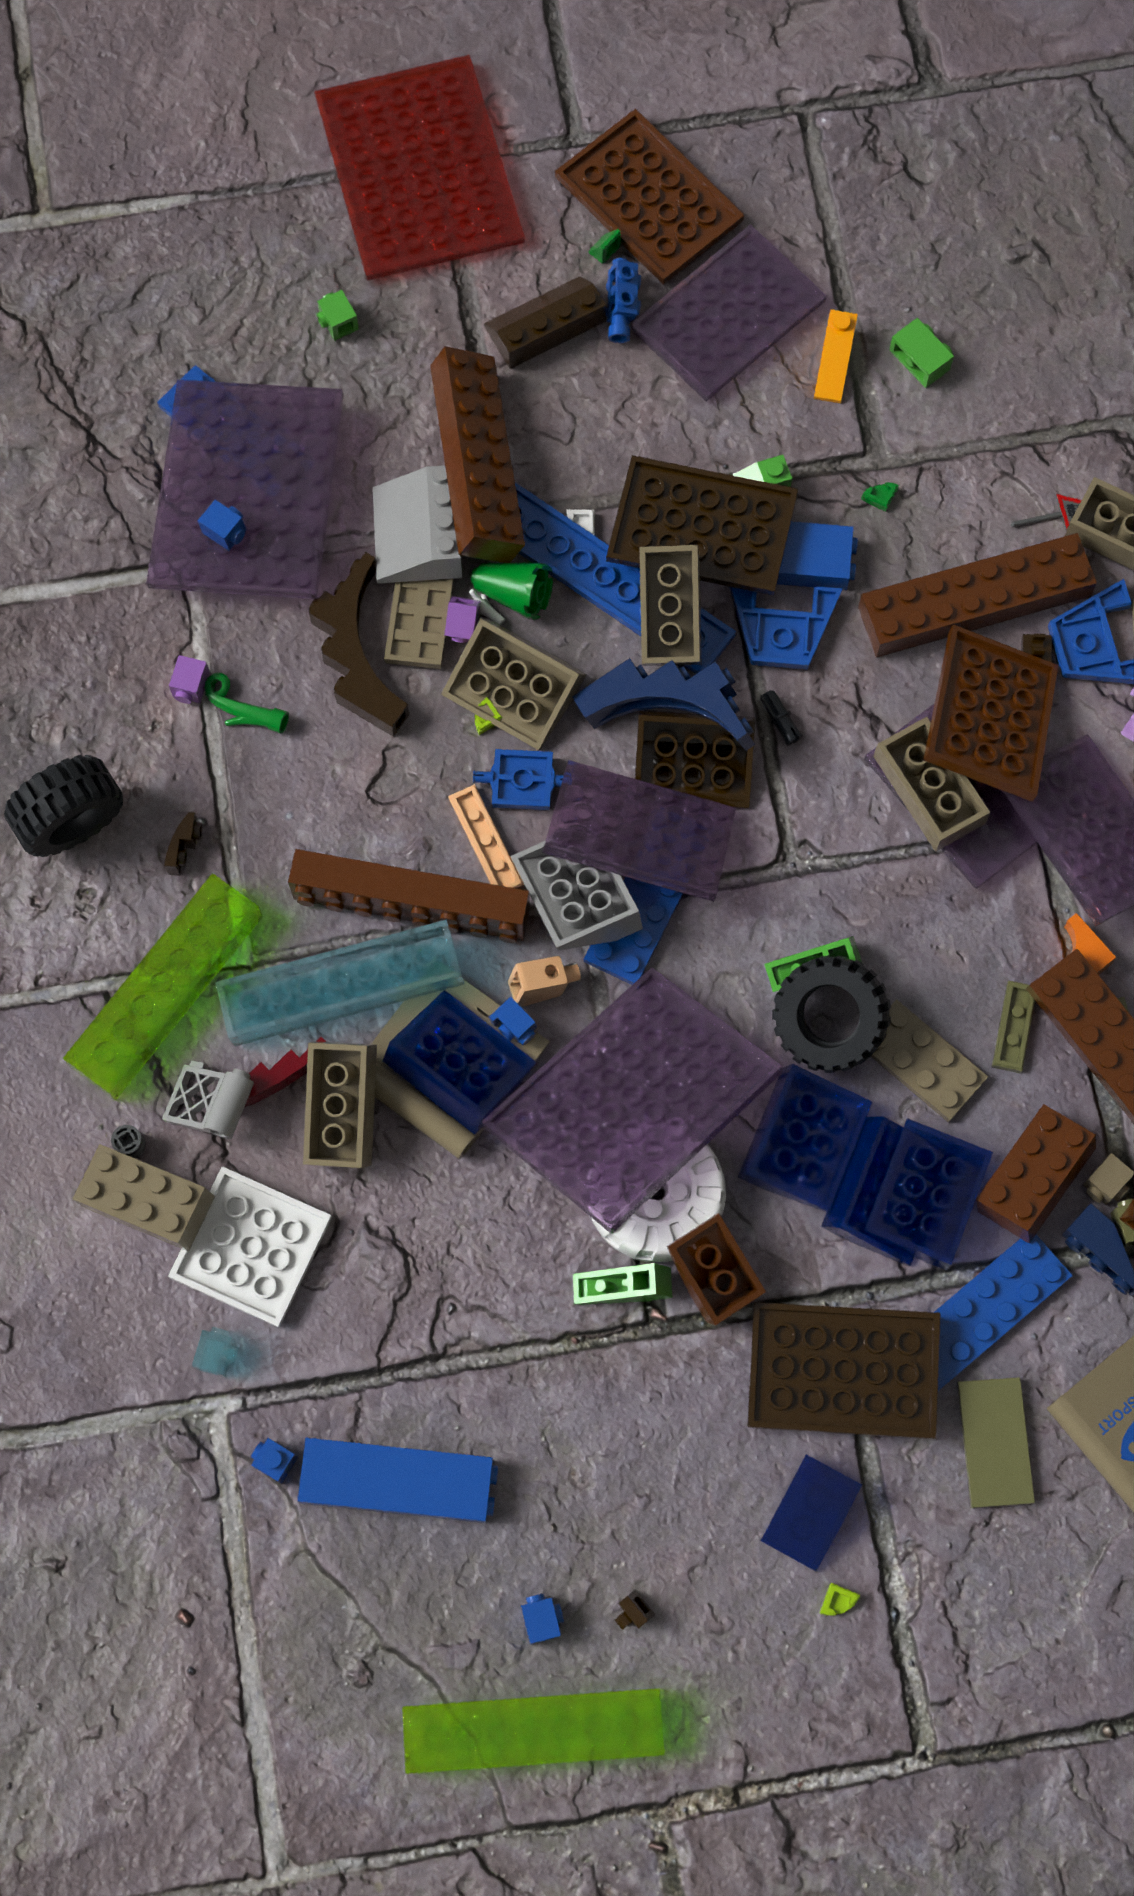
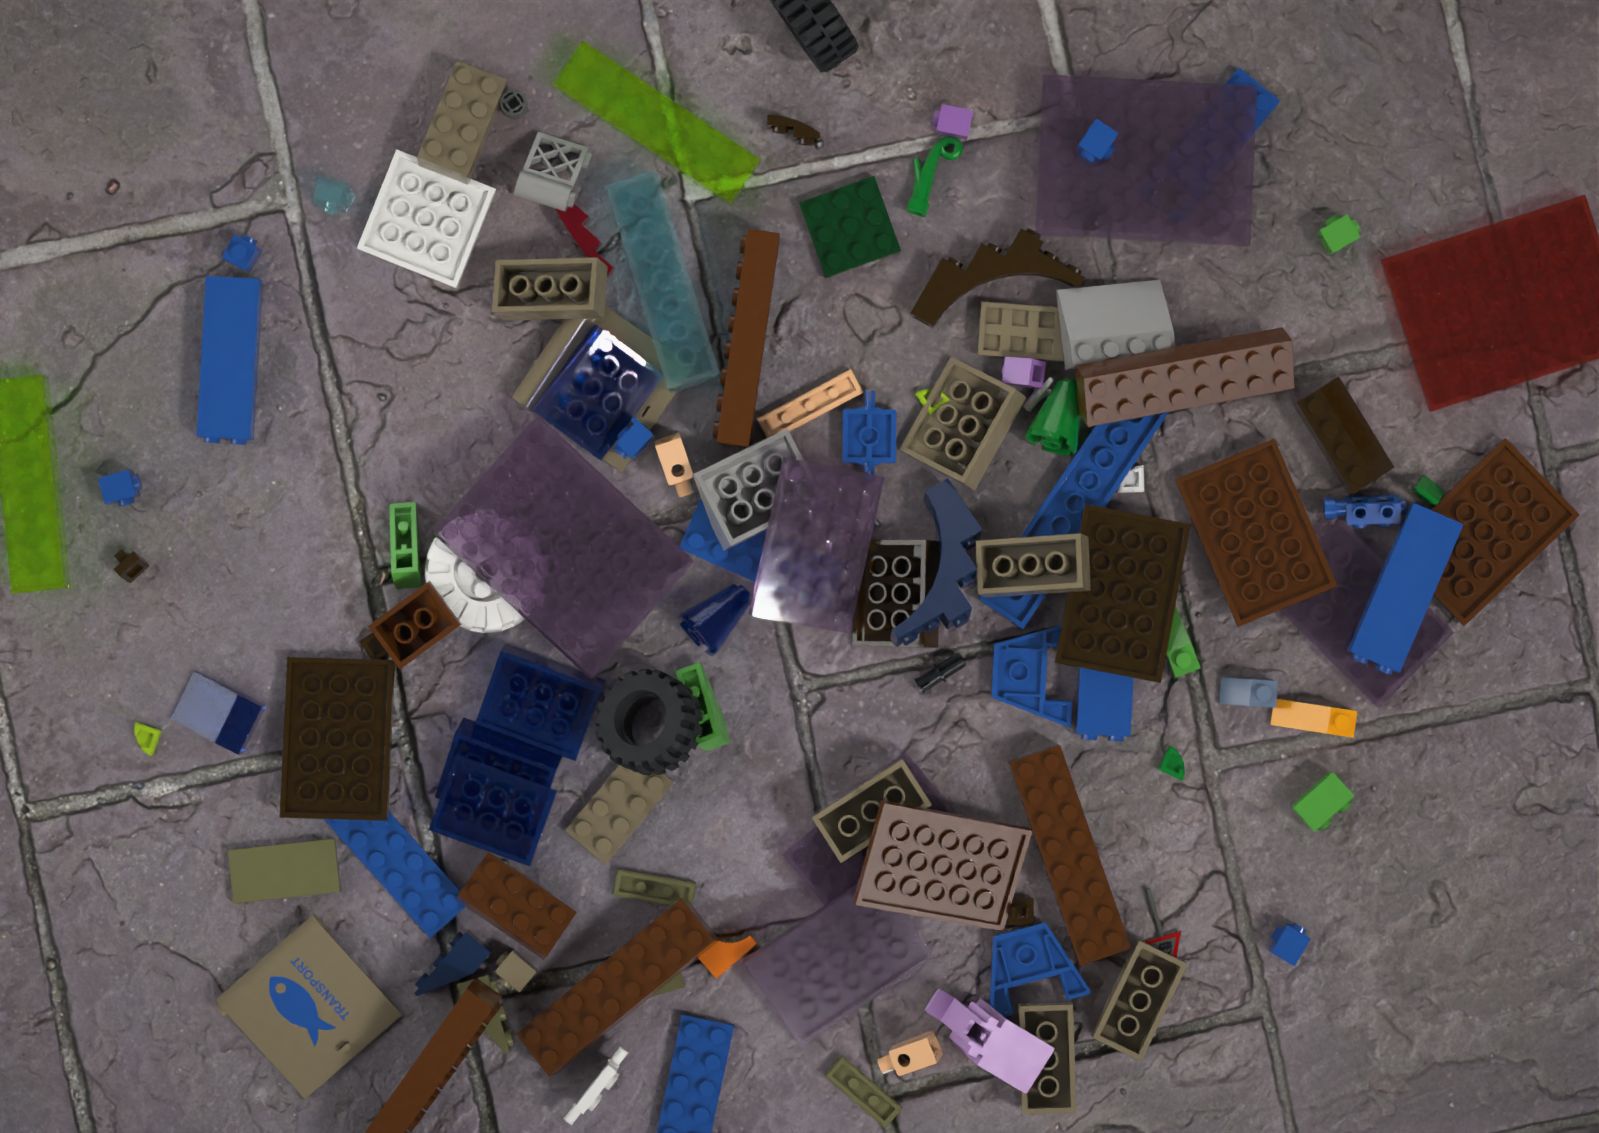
camera: 90 degrees right, 15 degrees up
none -> dark brown tile [359,632,388,660]
none -> clear blue cone [677,584,751,656]
none -> dark green plate [799,176,901,279]
none -> reddish brown plate [1175,438,1338,628]
none -> sand blue slope [1219,677,1278,708]
none -> blue brick [1268,922,1311,966]
none -> blue brick [1347,503,1464,675]

